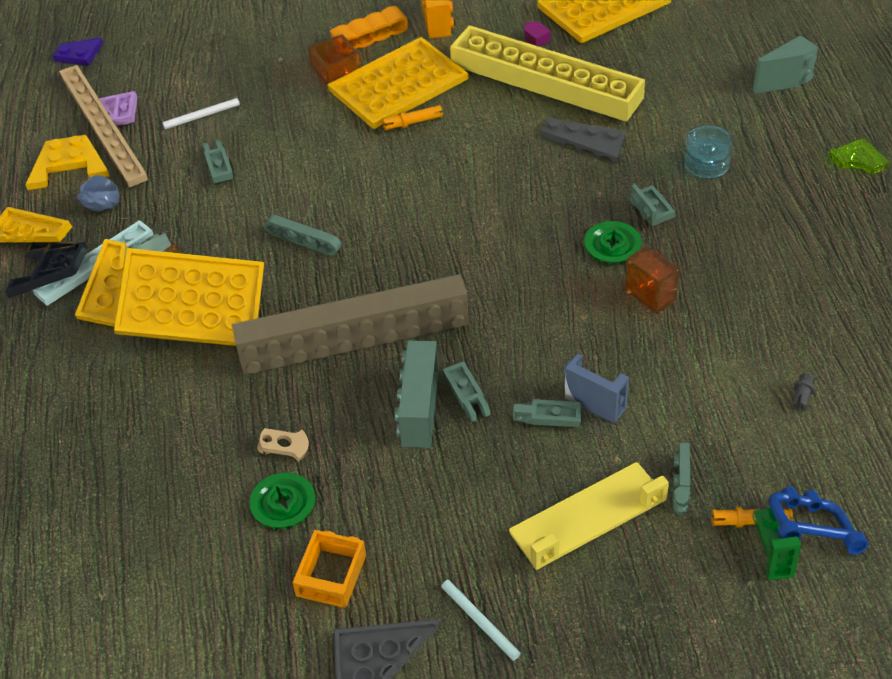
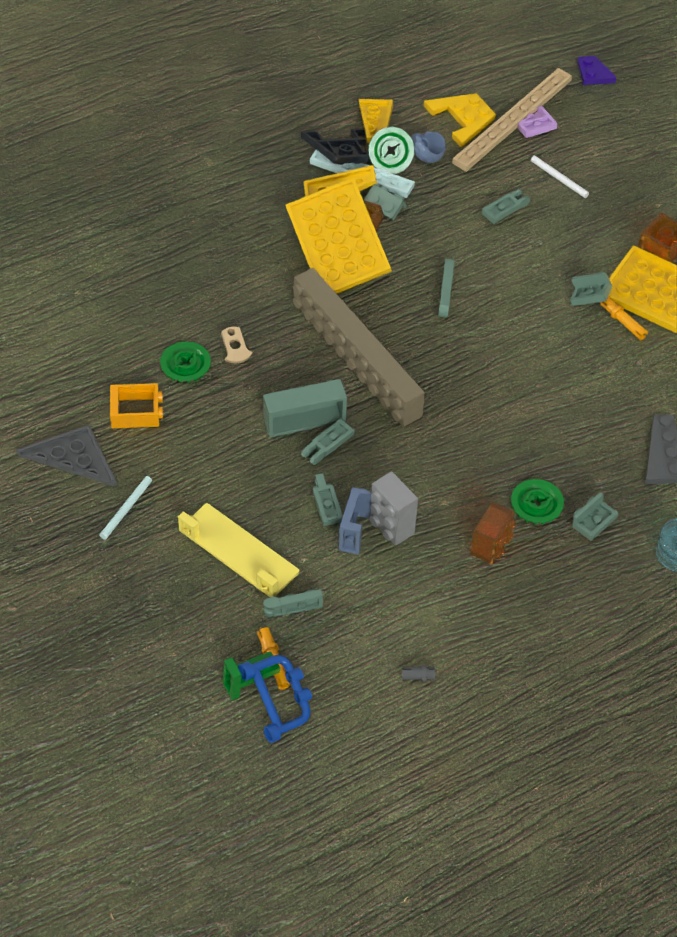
camera: 65 degrees right, 5 degrees up
none -> gear [368,127,414,174]
none -> light grey brick [369,471,418,546]
none -> sand green bracket [570,272,612,306]

